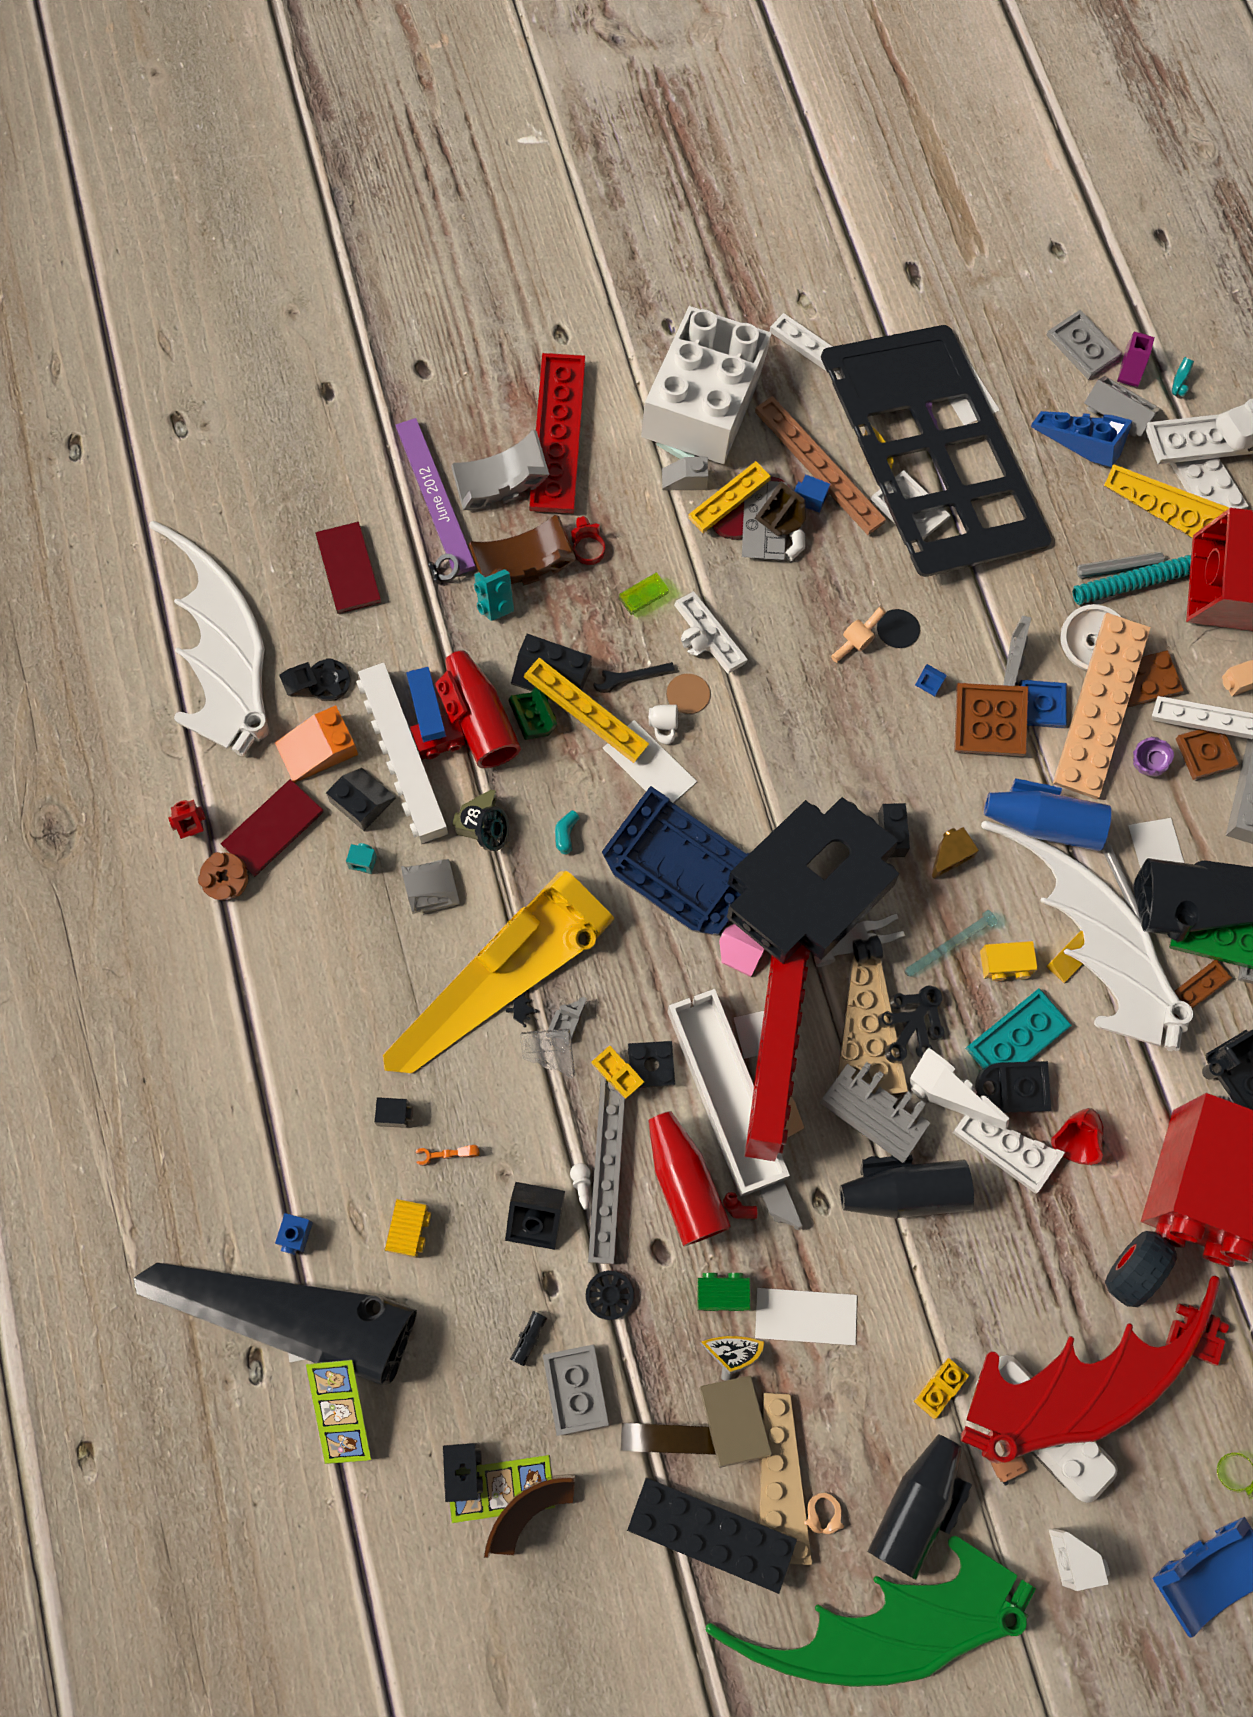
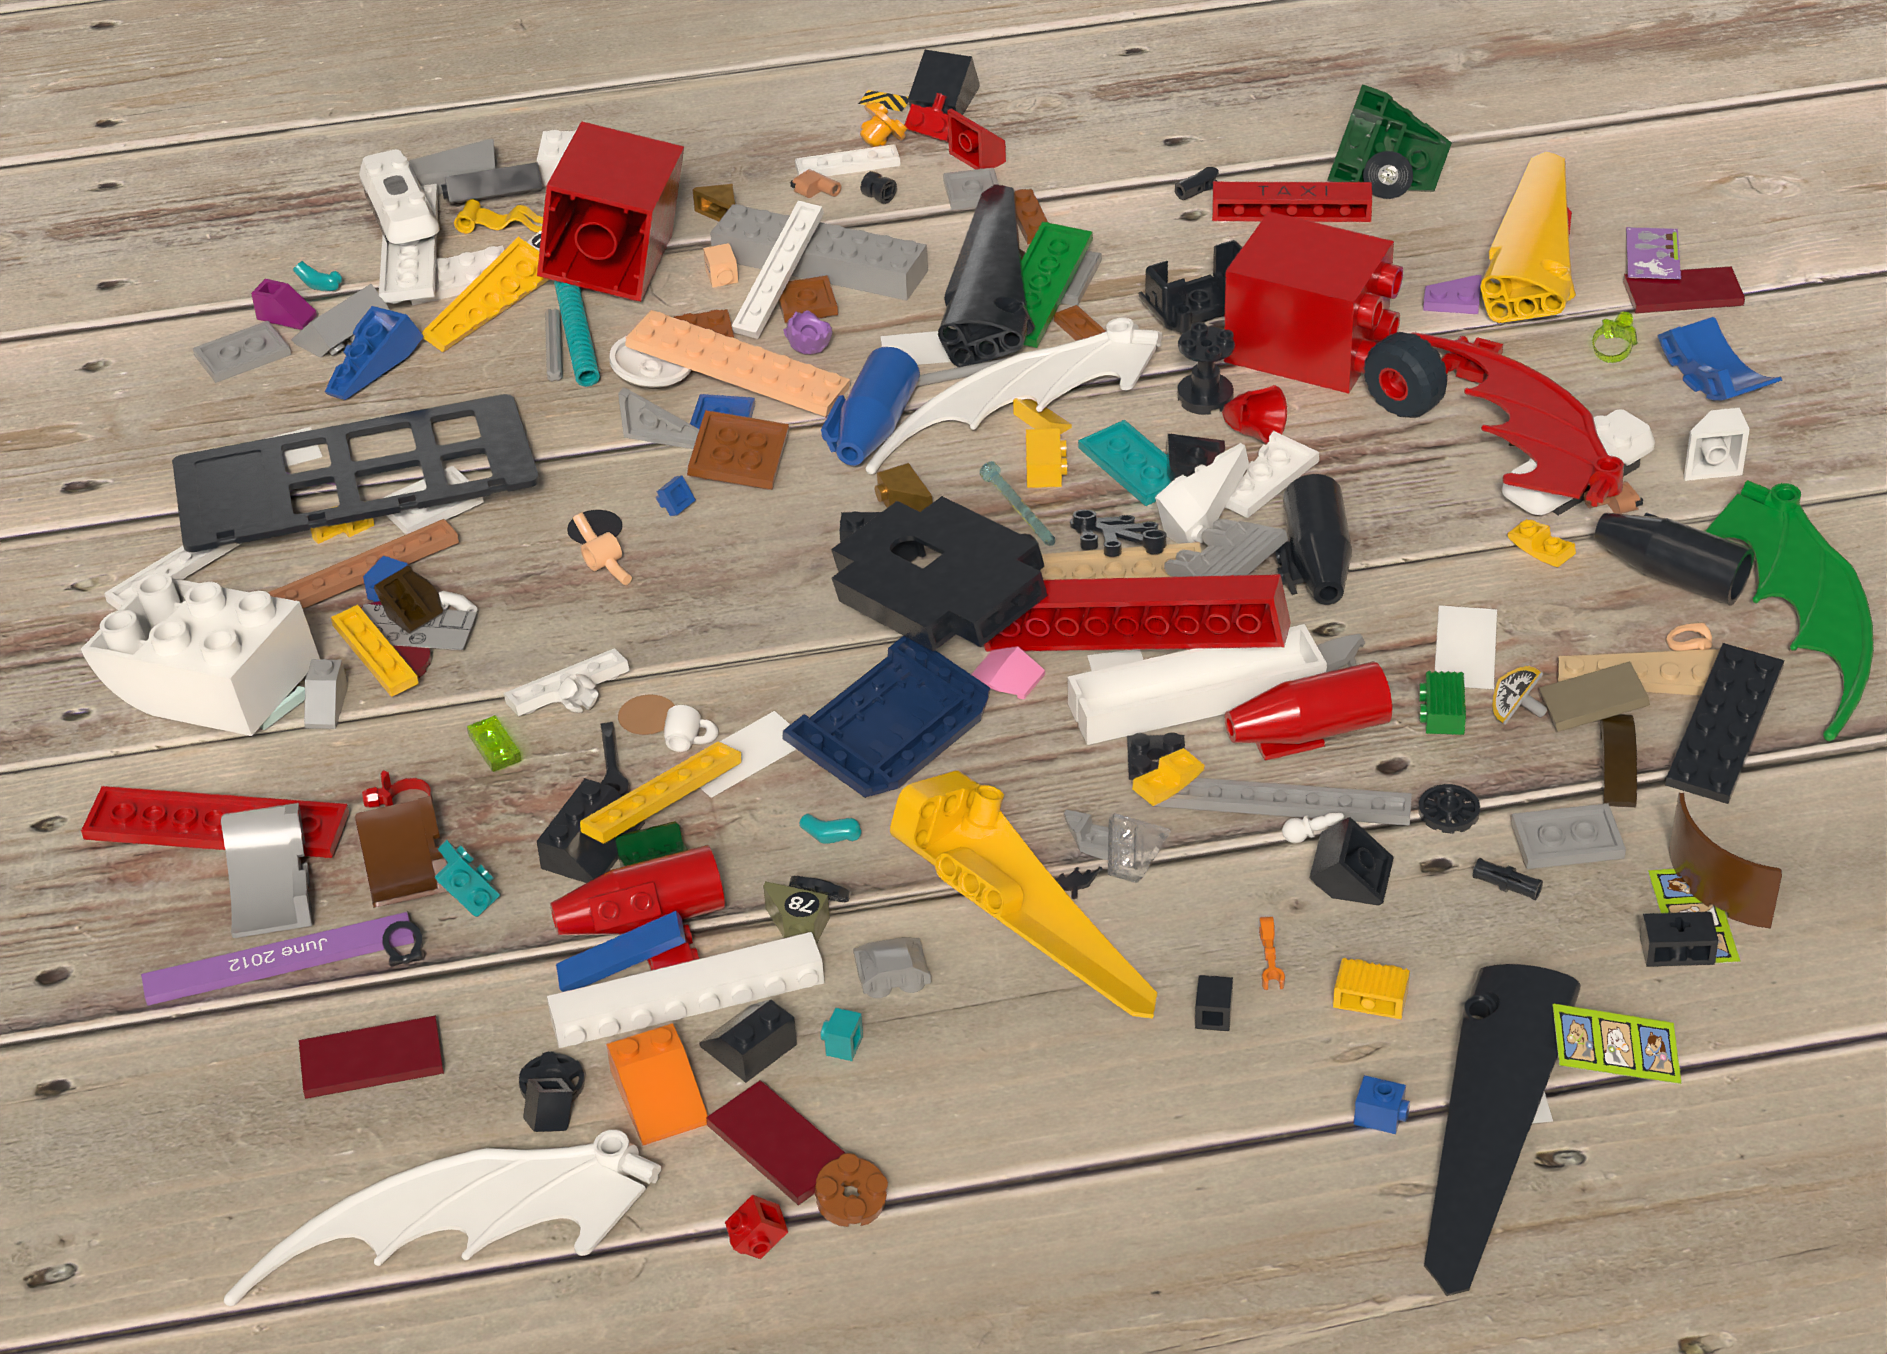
camera: 80 degrees left, 30 degrees down
none -> black piece [1177,323,1235,415]

